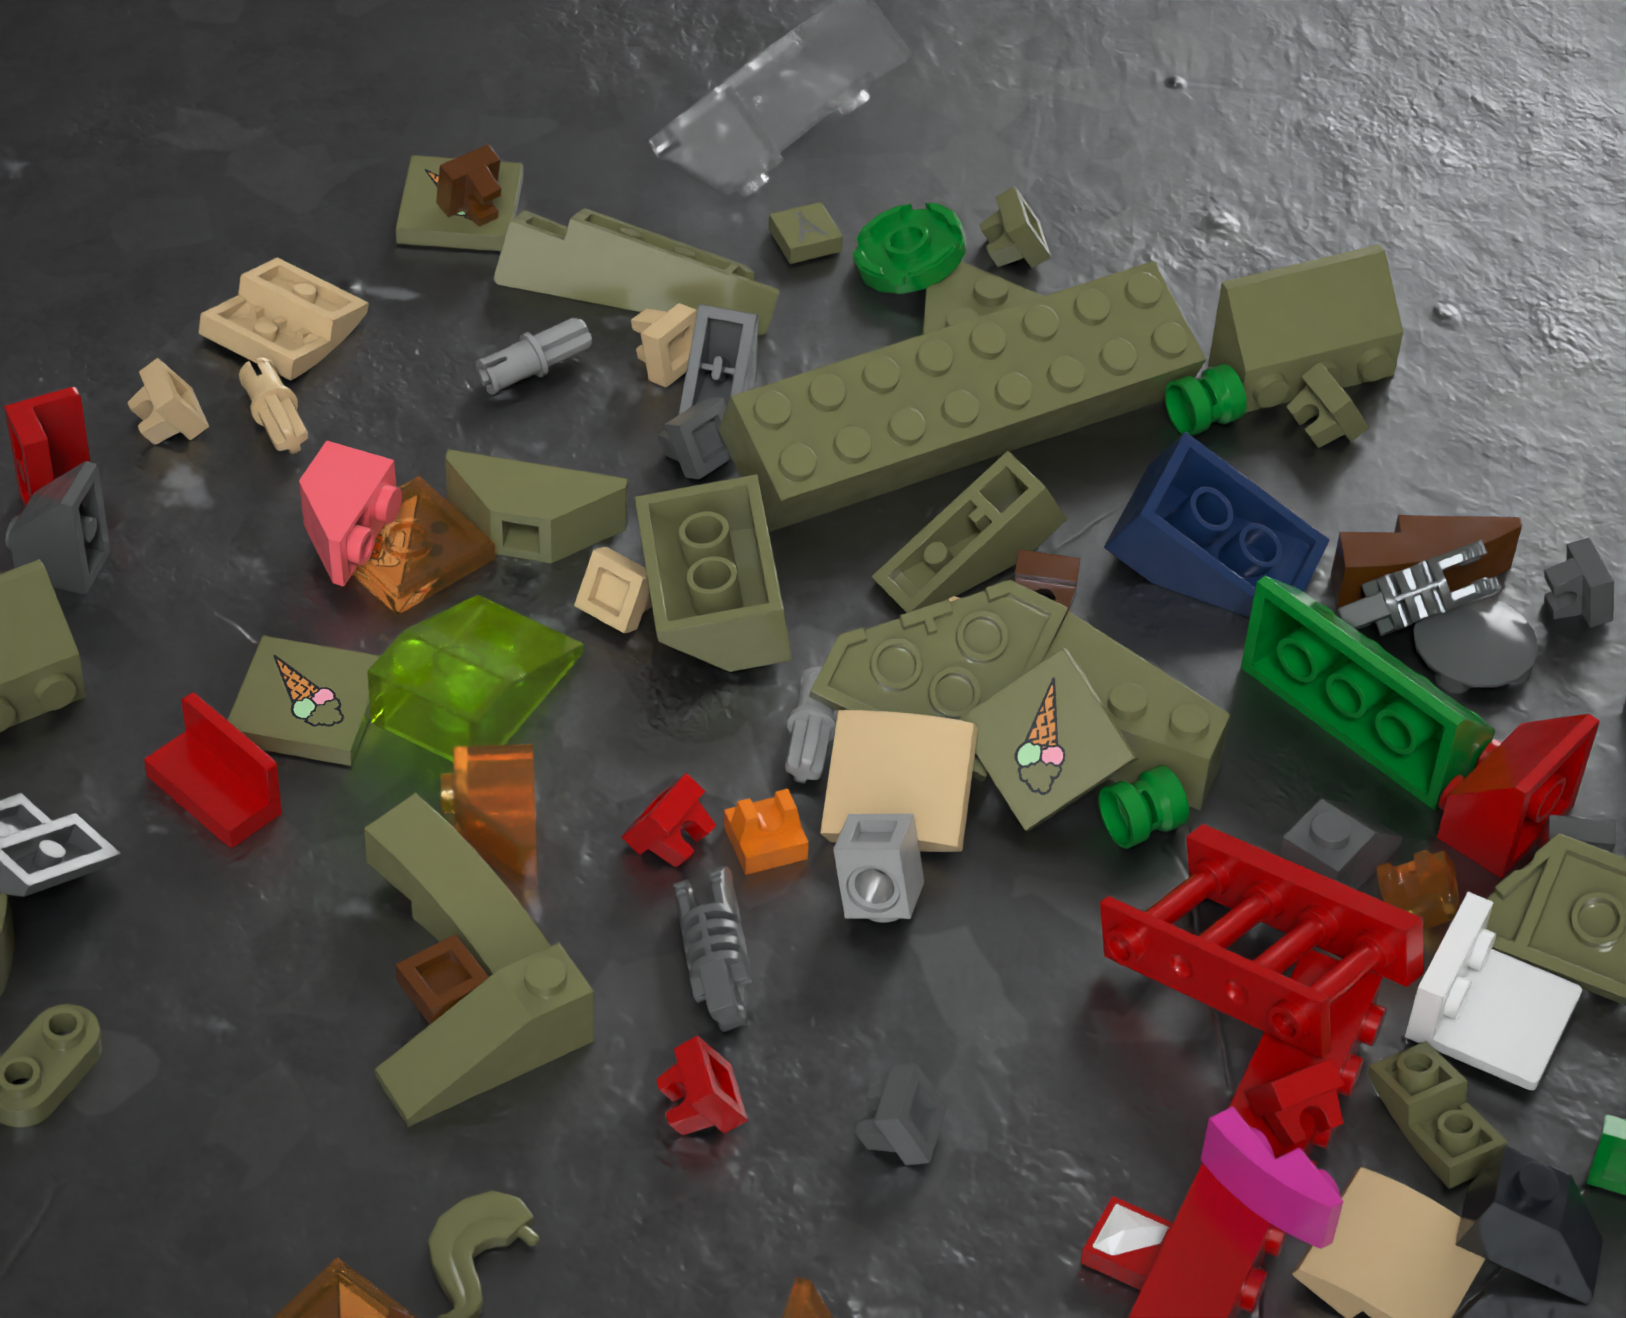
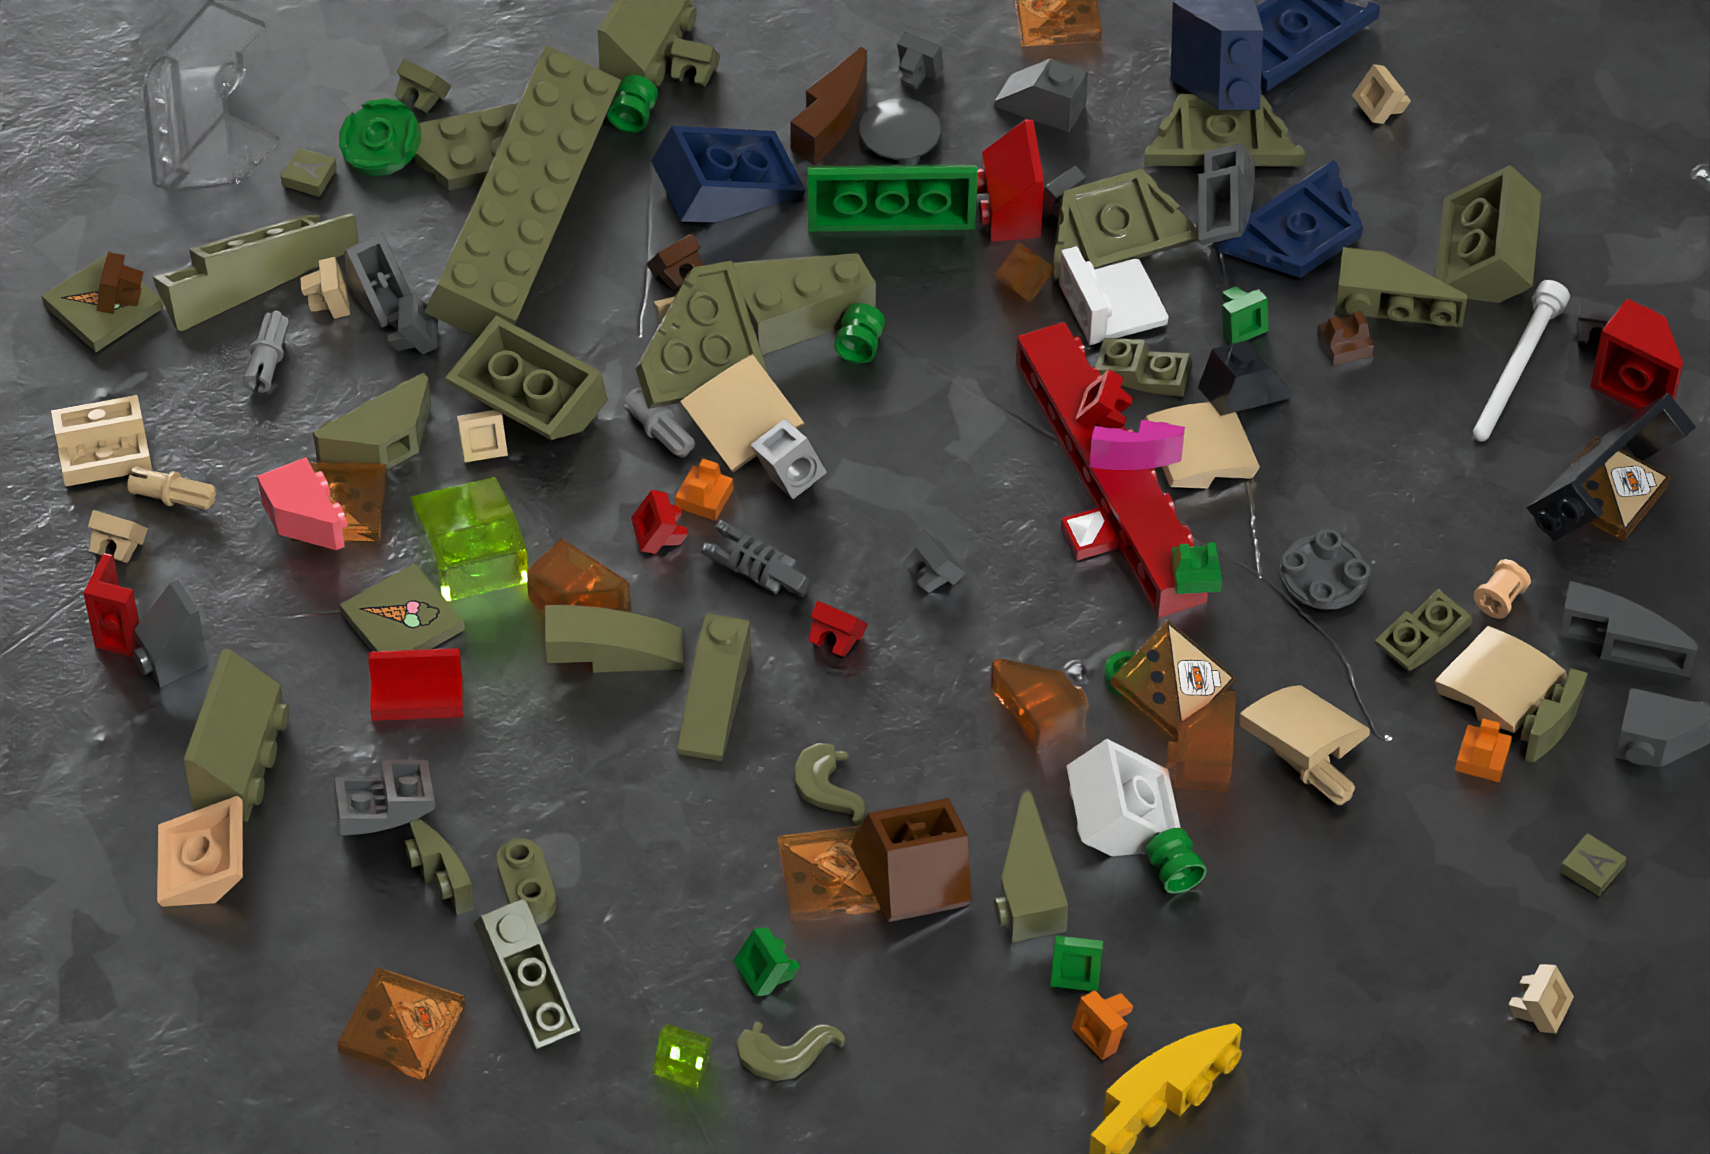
camera: 45 degrees left, 5 degrees up
reddish brown tile [395,934,489,1024] -> none
olive slope [872,451,1068,613] -> none
olive tile [957,648,1138,831] -> none
red fence [1100,824,1424,1059] -> none
dark grey slope [1279,799,1402,890] -> none
dark grey hinge [1336,539,1502,636] -> none

